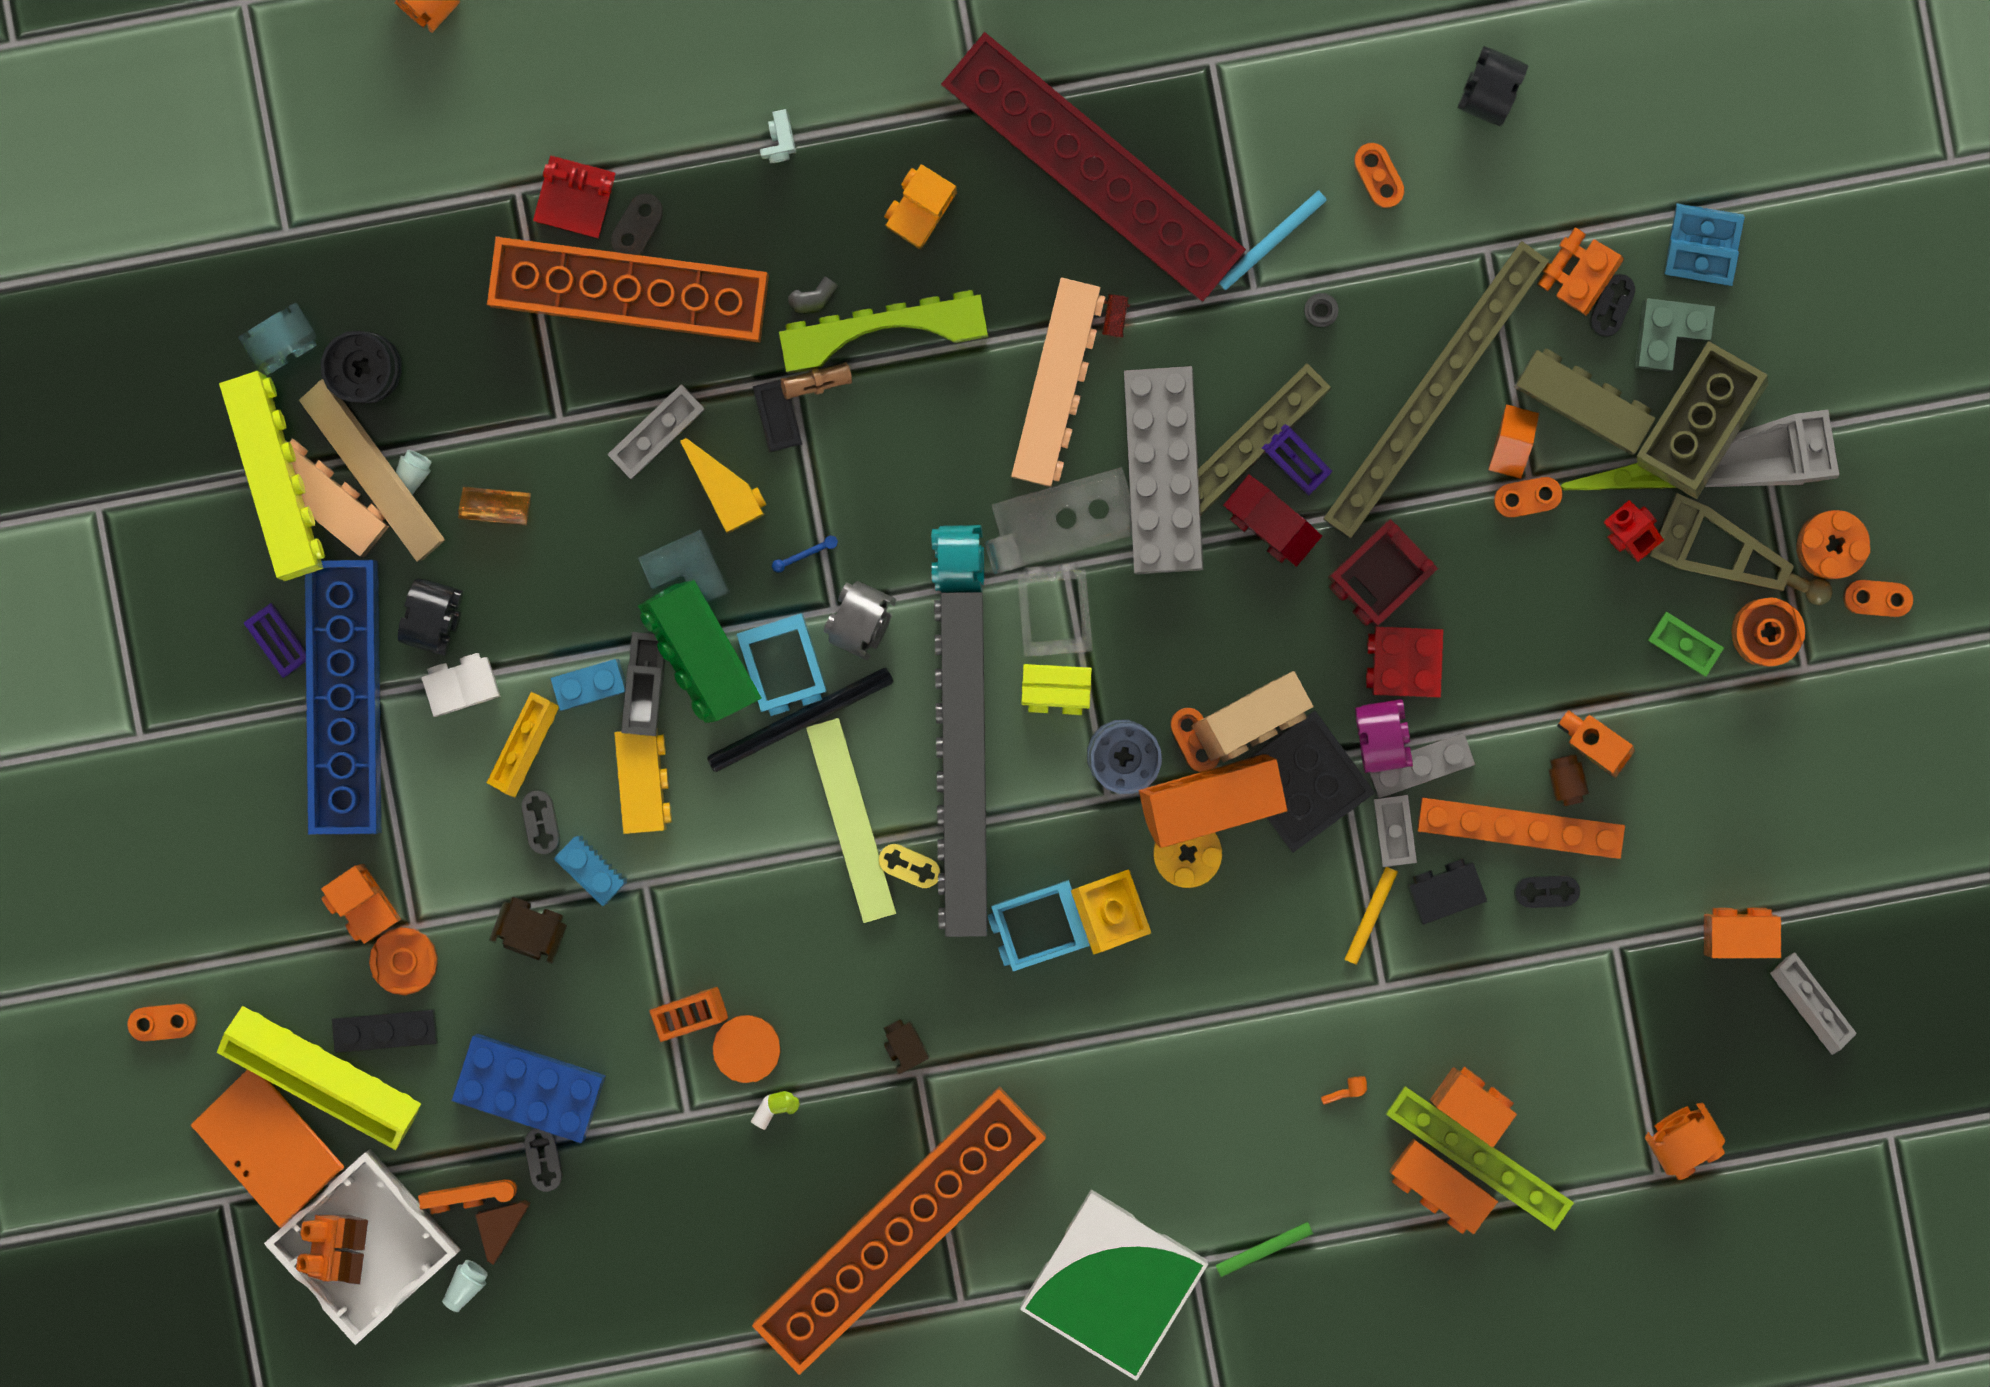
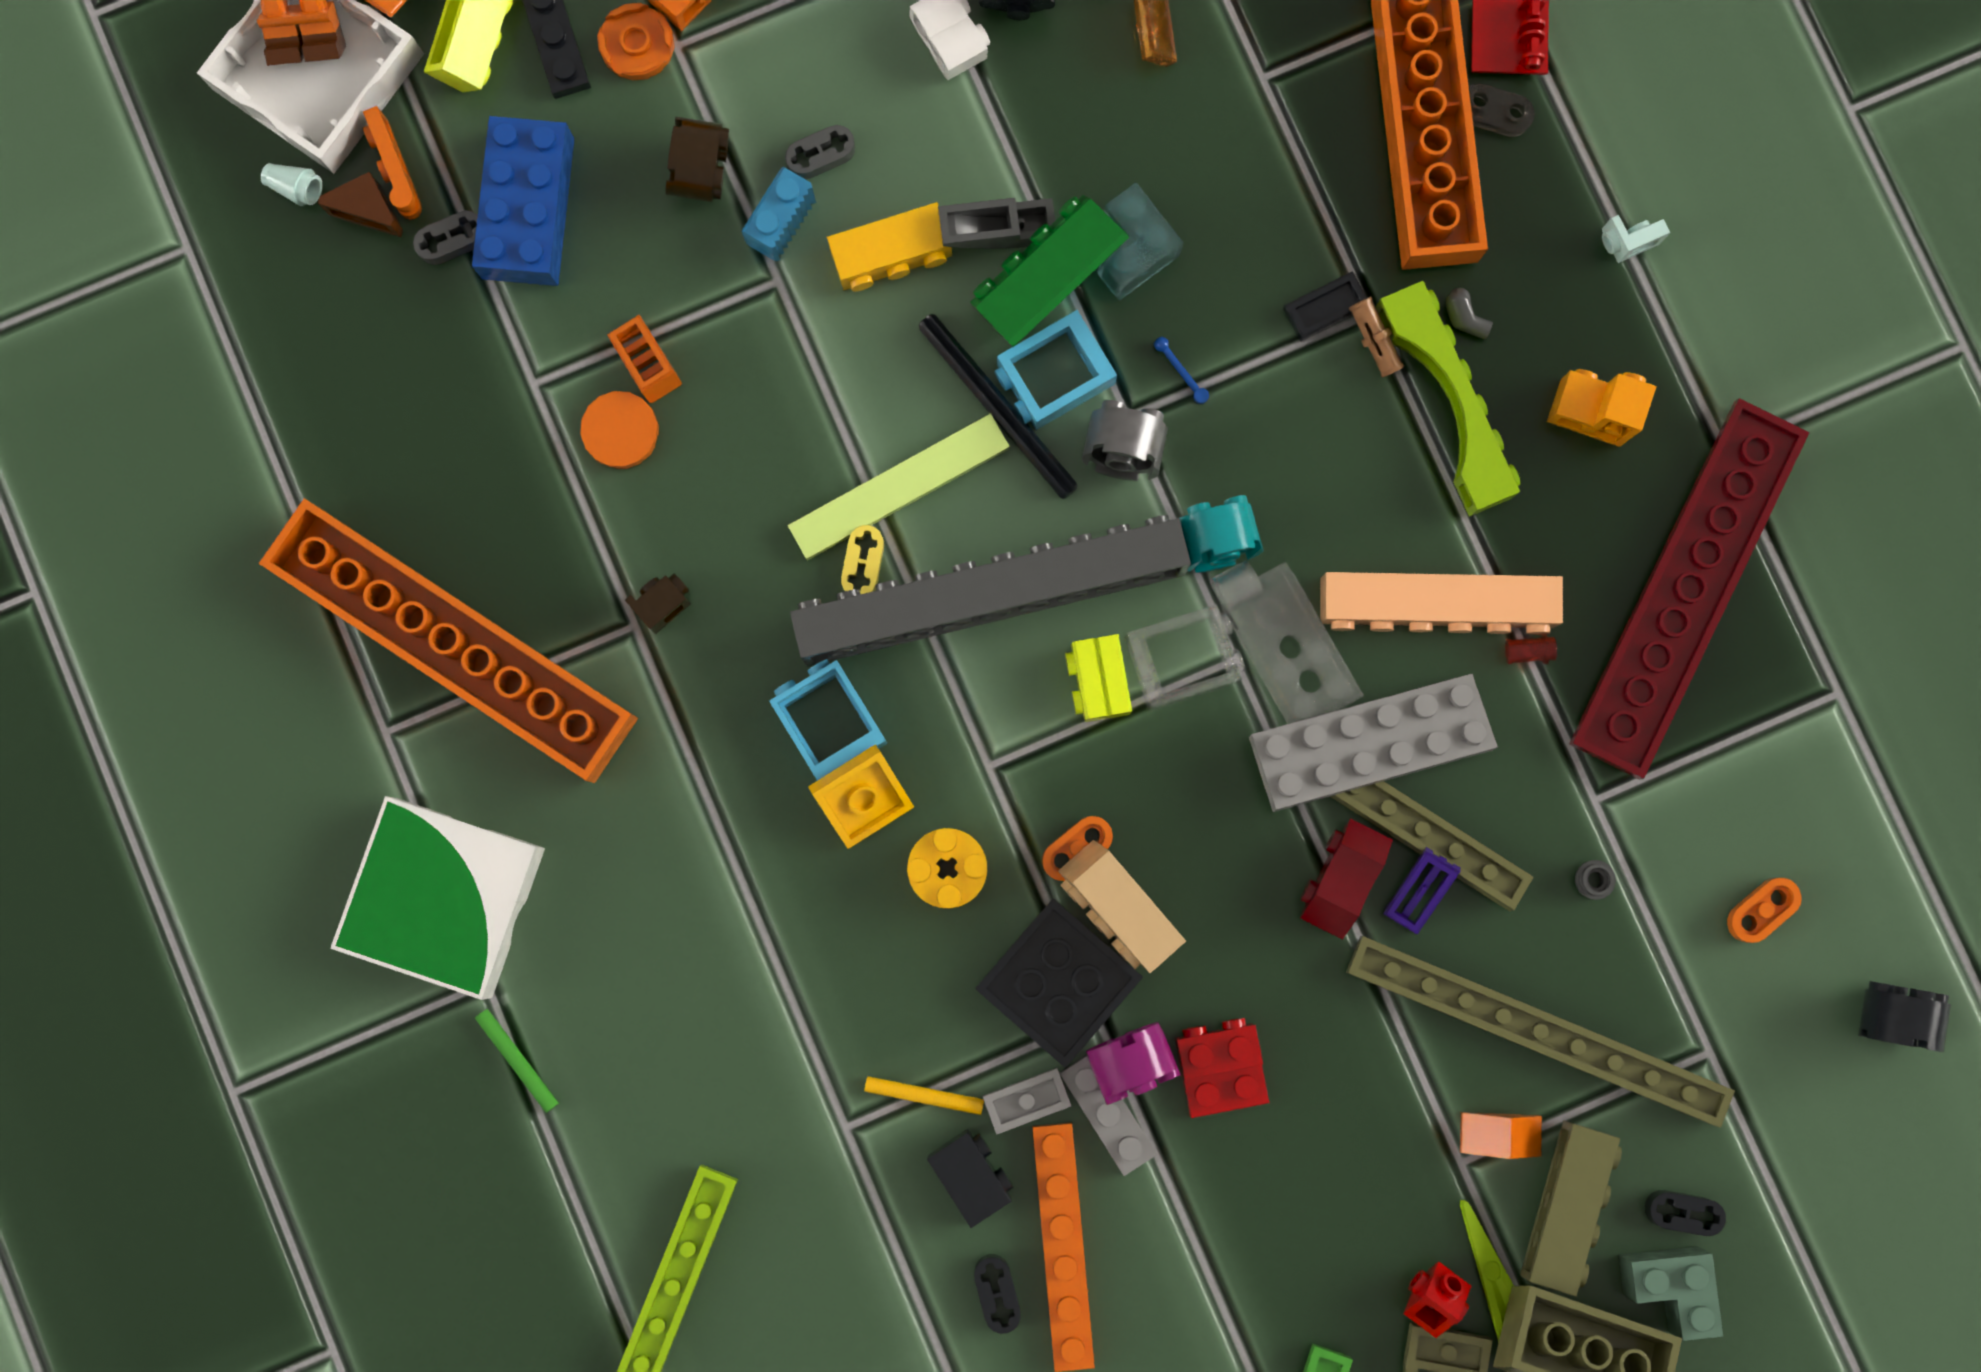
camera: 75 degrees right, 5 degrees down
yellow plate [486,692,559,798] -> none
dark azure brick [550,659,626,711] -> none
light grey plate [607,384,705,480] -> none
yellow slope [680,438,767,533] -> none
arm [751,1091,800,1130] -> none
sand blue wheel [1087,720,1162,794] -> none
orange brick [1139,754,1287,848] -> none
medium azure bar [1219,190,1327,291] -> none
orange hand [1321,1076,1367,1105] -> none
dark red container [1327,519,1438,627] -> none
orange brick [1389,1138,1498,1234] -> none
orange brick [1430,1067,1517,1148] -> none
orange plate [1494,477,1562,518] -> none
orange plate [1537,228,1624,316] -> none
reddish brown brick [1548,754,1589,806] -> none
orange torso [1557,710,1635,778] -> none
dark azure slope [1665,203,1745,286] -> none

